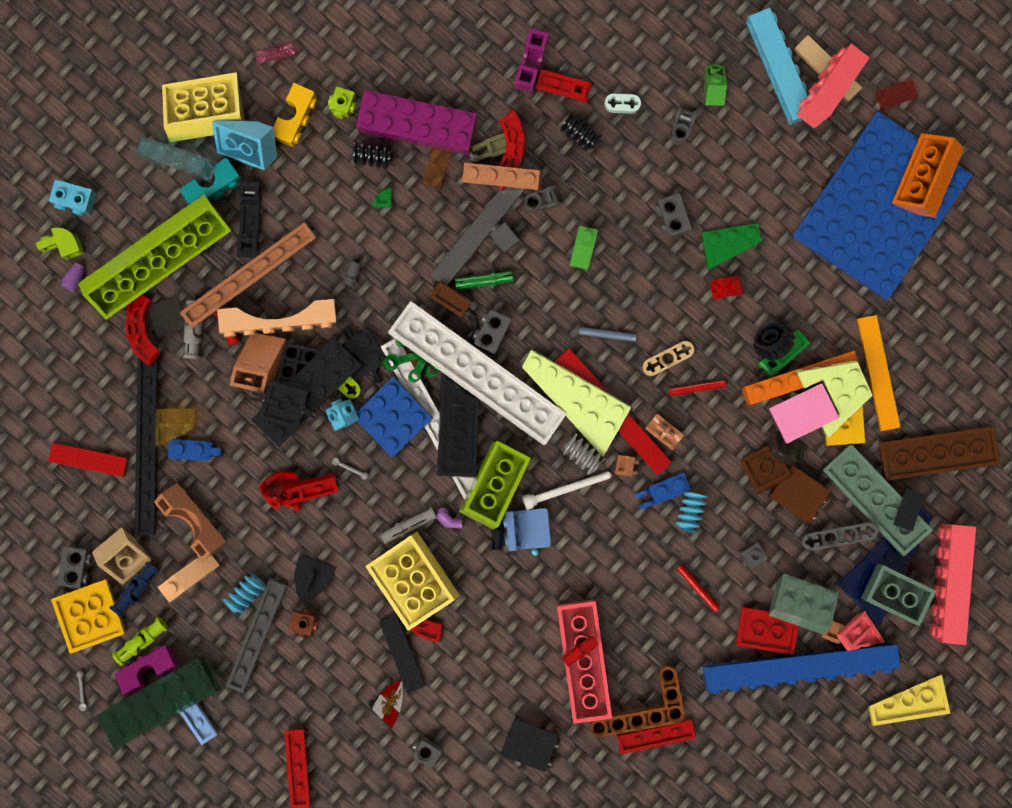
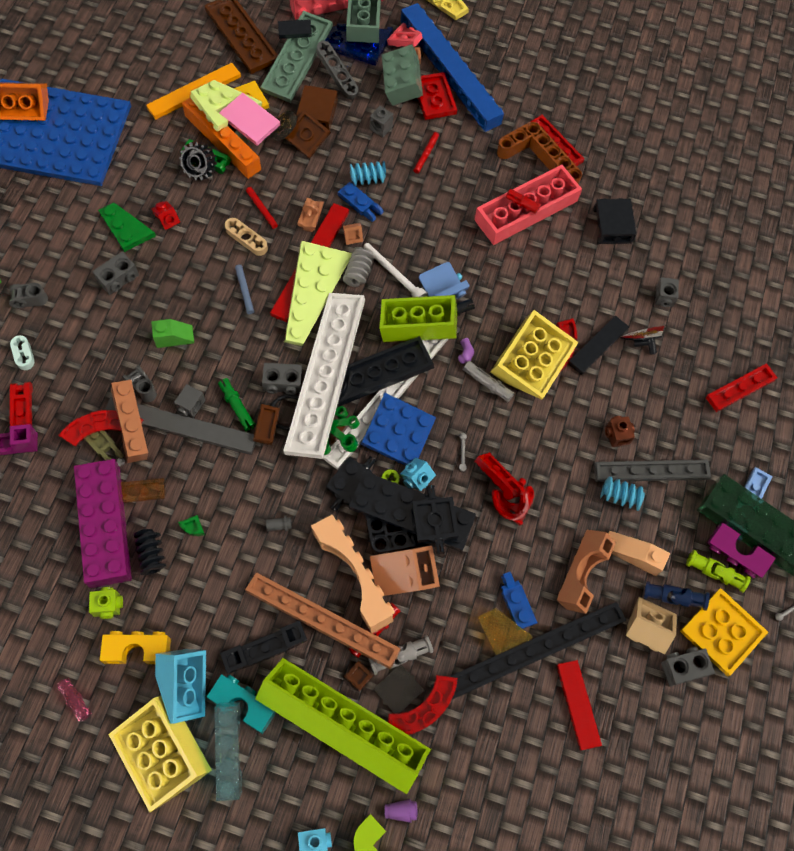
camera: 125 degrees left, 20 degrees down
black shield [294,554,336,602] -> none
black piece [560,111,604,151] -> none
none -> reddish brown tile [344,660,374,692]

